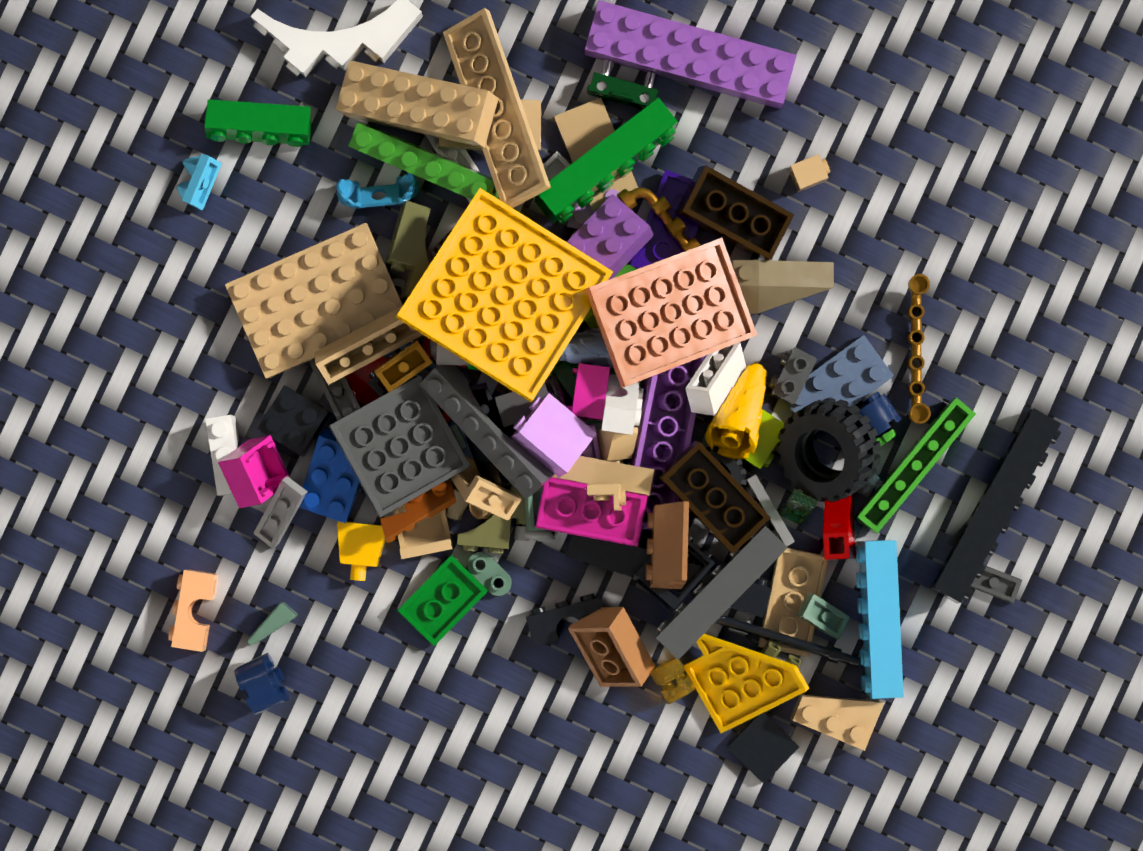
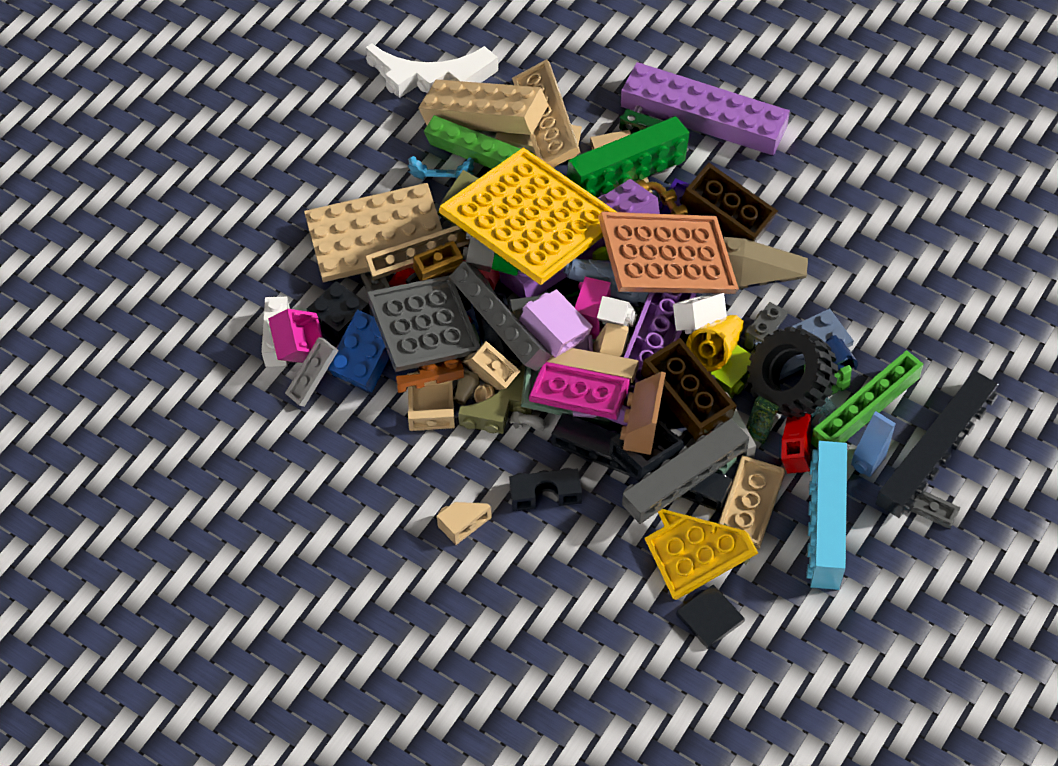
camera: 10 degrees right, 30 degrees down
light nougat arch [169,570,218,652] -> none
medium azure tile [177,153,222,210] -> none
green brick [204,99,312,147] -> none
dark blue brick [234,653,290,714] -> none
sand green slope [248,602,298,645] -> none
yellow torso [337,521,385,581] -> none
green plate [397,555,488,646] -> none
sand green plate [468,552,512,596] -> none
medium nougat slope [568,607,655,687] -> none
tan bracket [587,484,626,511] -> none
clear yellow wheel [650,657,696,704] -> none
black bar [715,615,861,668] -> none
tan brick [788,154,830,192] -> none
tan wedge [790,694,884,751] -> none
sand green plate [797,592,850,640] -> none
pearl gold bar [907,274,931,424] -> none
none -> tan slope [437,502,492,545]
none -> medium blue slope [851,411,896,477]

